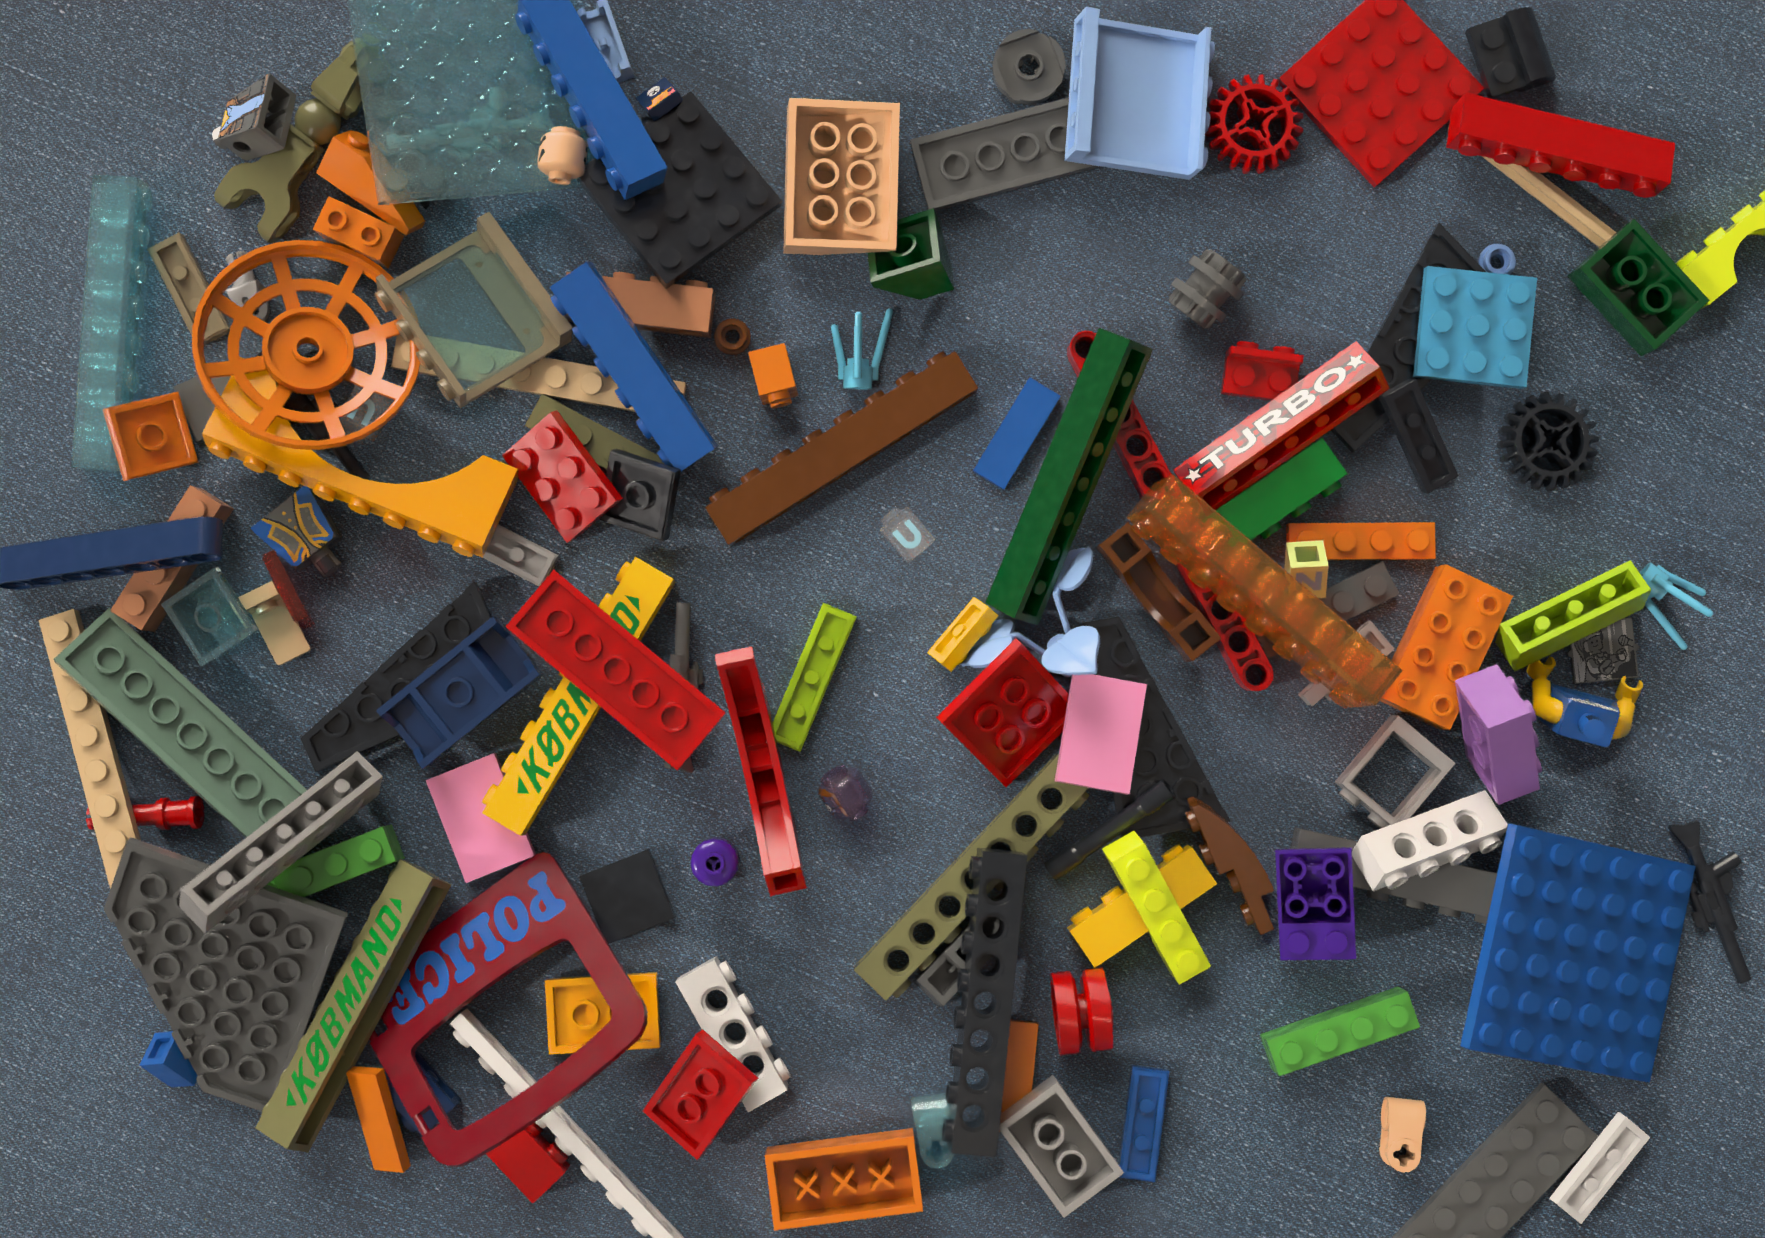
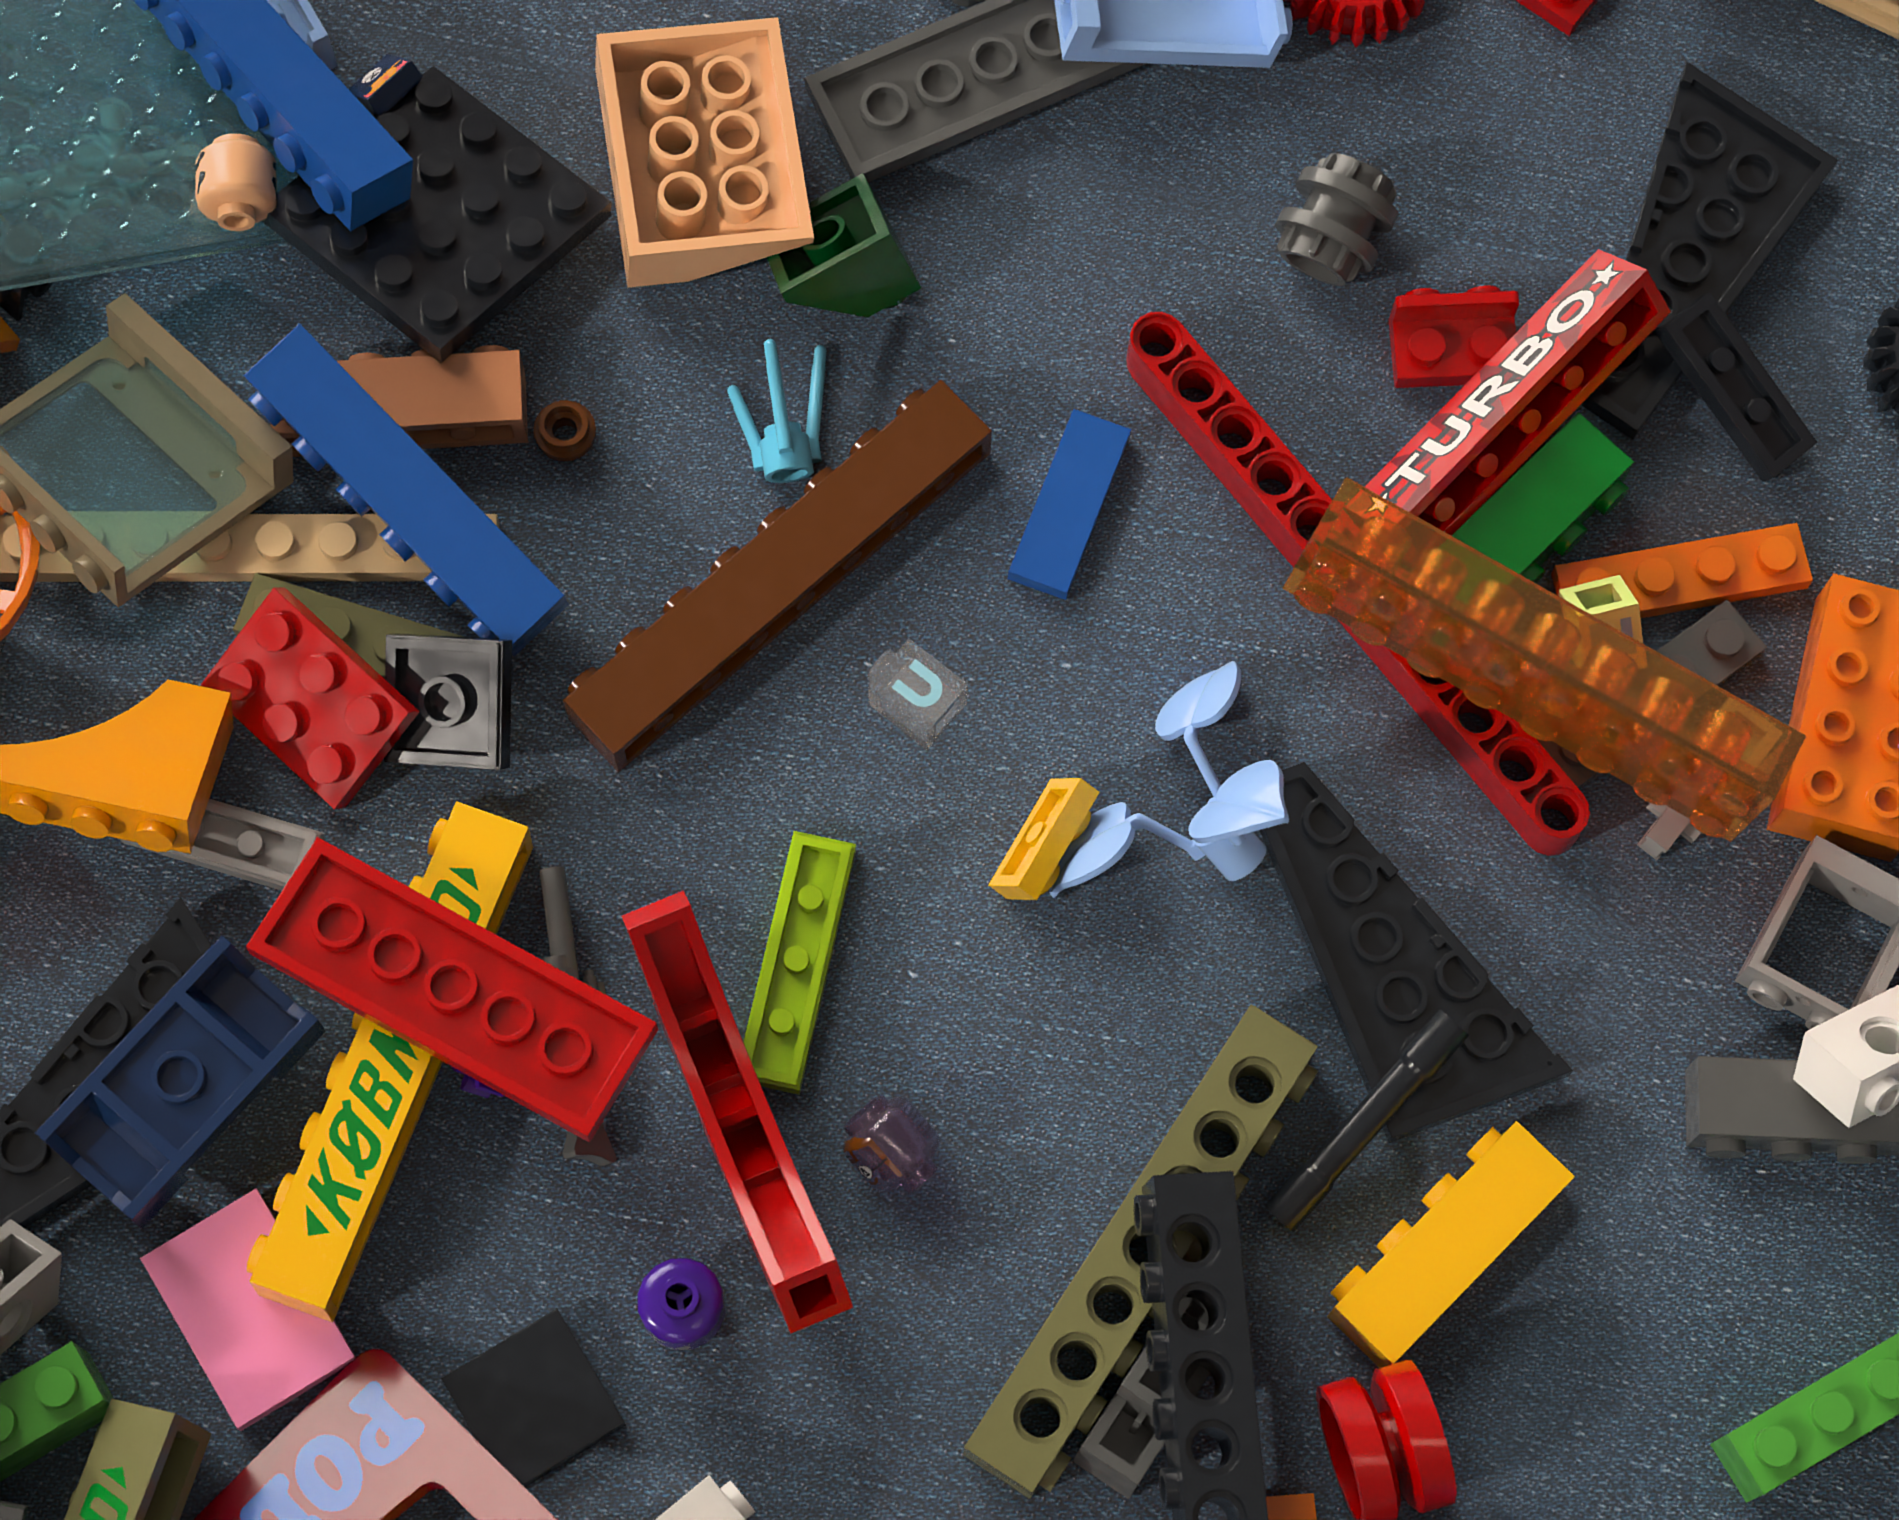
camera: 10 degrees left, 15 degrees down
orange brick [748,343,798,408] -> none
red plate [936,638,1069,787] -> none
dark green brick [985,328,1153,625] -> none
bright pink tile [1055,674,1147,795] -> none
reddish brown arch [1095,522,1221,662] -> none
neon yellow arch [1102,831,1211,985] -> none
reddish brown slope [1185,796,1275,935] -> none
dark purple slope [1275,847,1356,960] -> none
dark azure plate [1413,266,1537,389] -> none
medium blue plate [1478,244,1516,275] -> none

